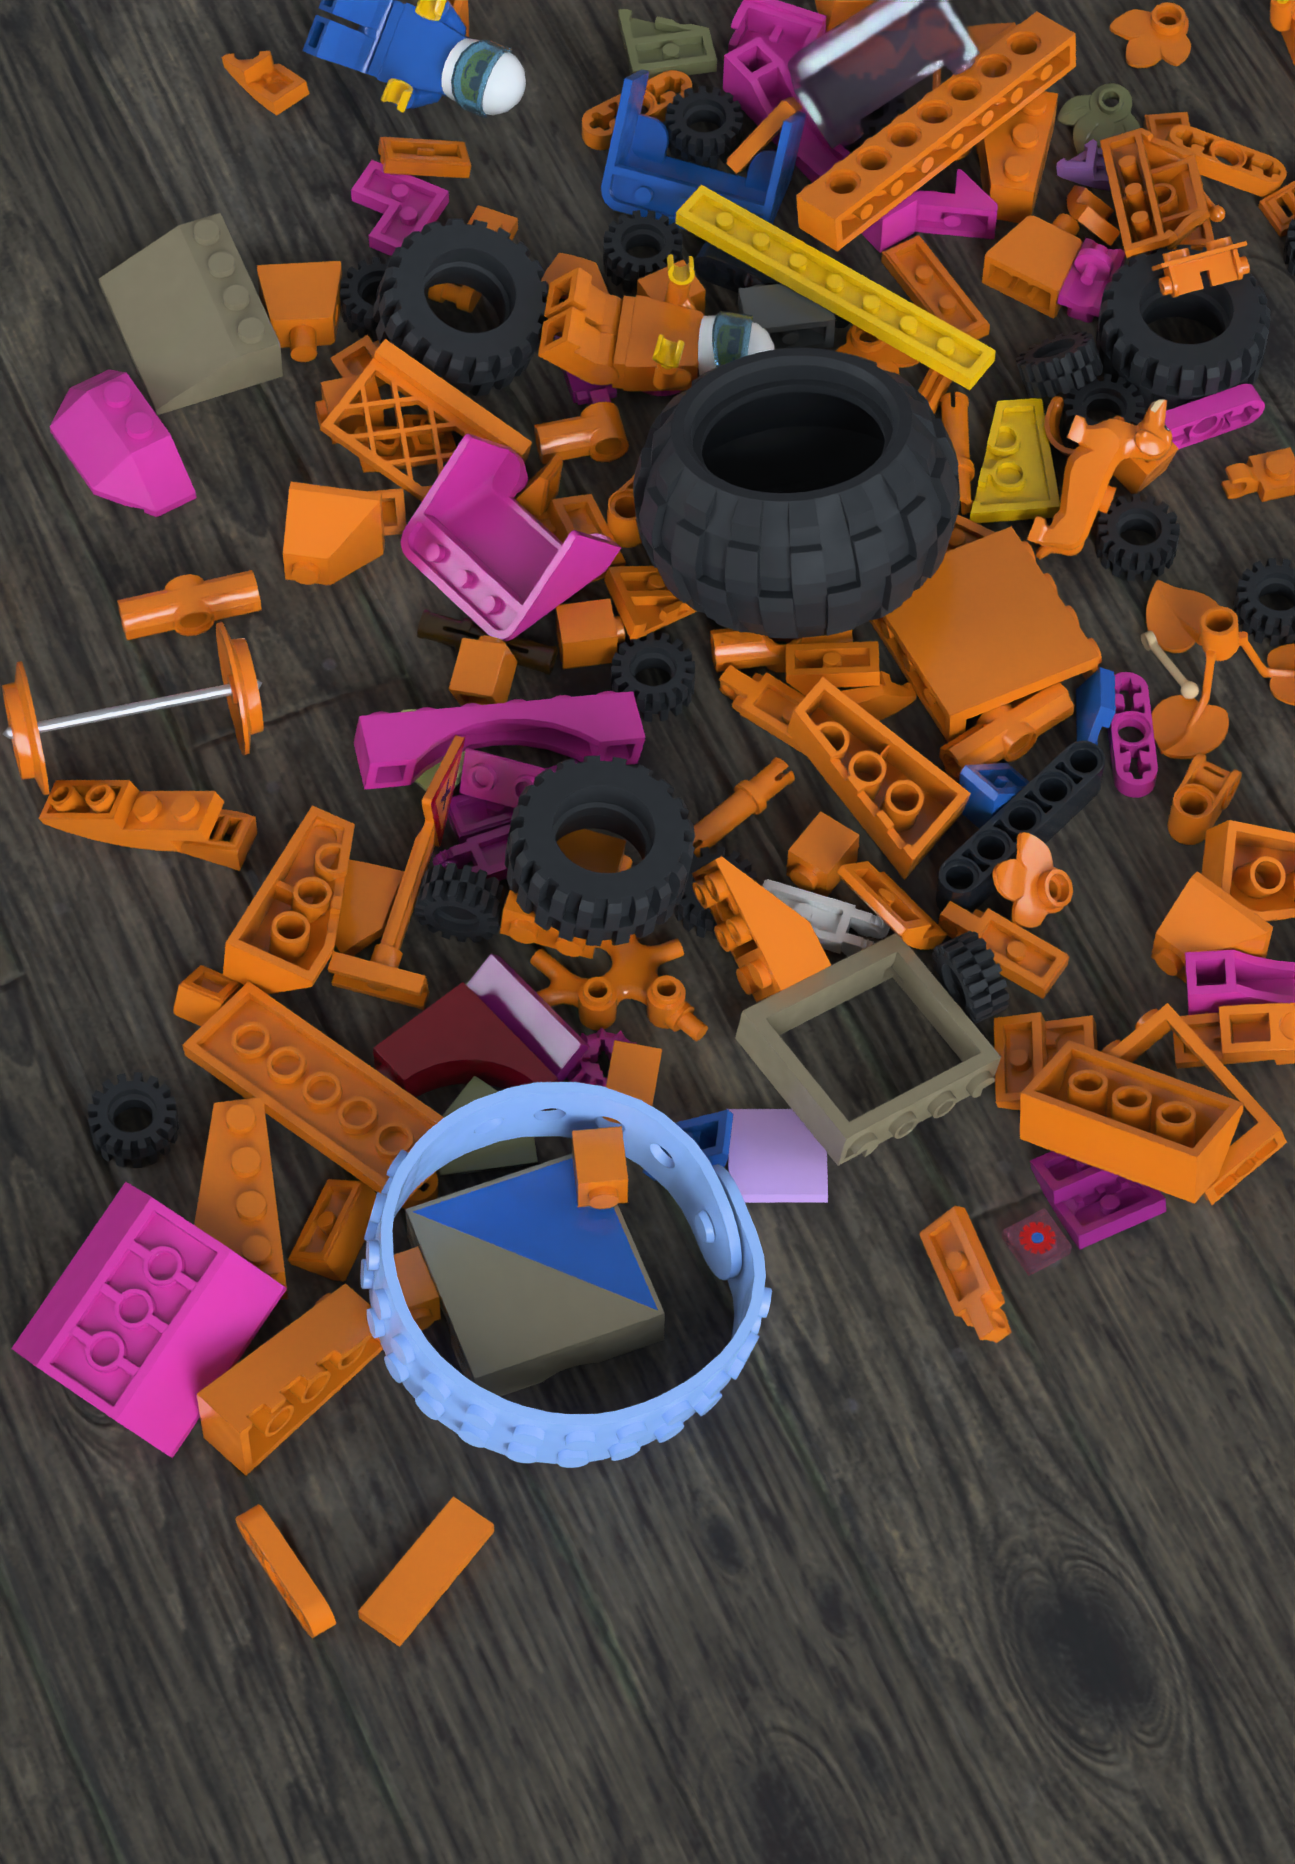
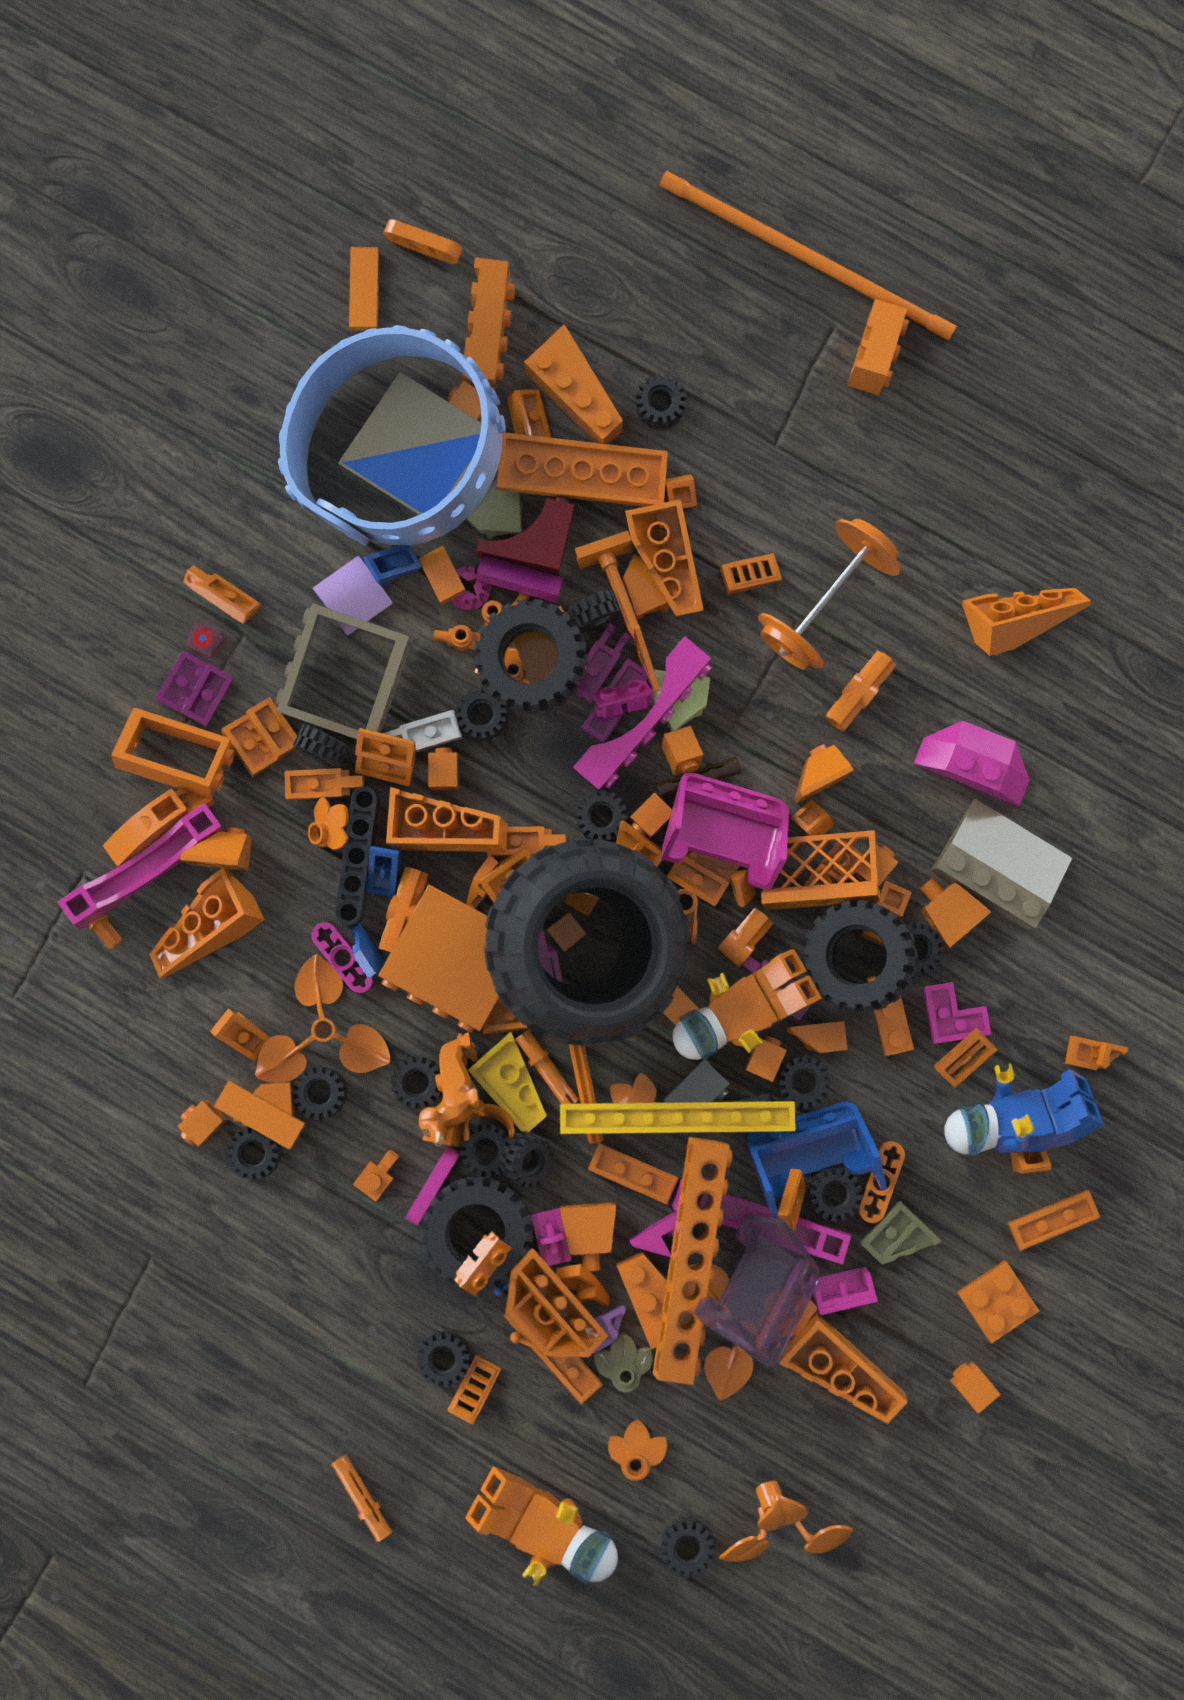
camera: 145 degrees right, 25 degrees up
dark pink slope [11,1182,287,1458] -> none
orange slope [39,780,224,852] -> none
orange brick [572,1126,628,1209] -> none
orange slope [692,856,831,1002] -> none
orange pin [693,757,795,858] -> none
orange slope [1020,1040,1244,1204] -> none
tan hinge [1141,631,1199,699] -> none
orange beam [1165,124,1287,197] -> none
orange piece [1167,752,1242,845] -> none

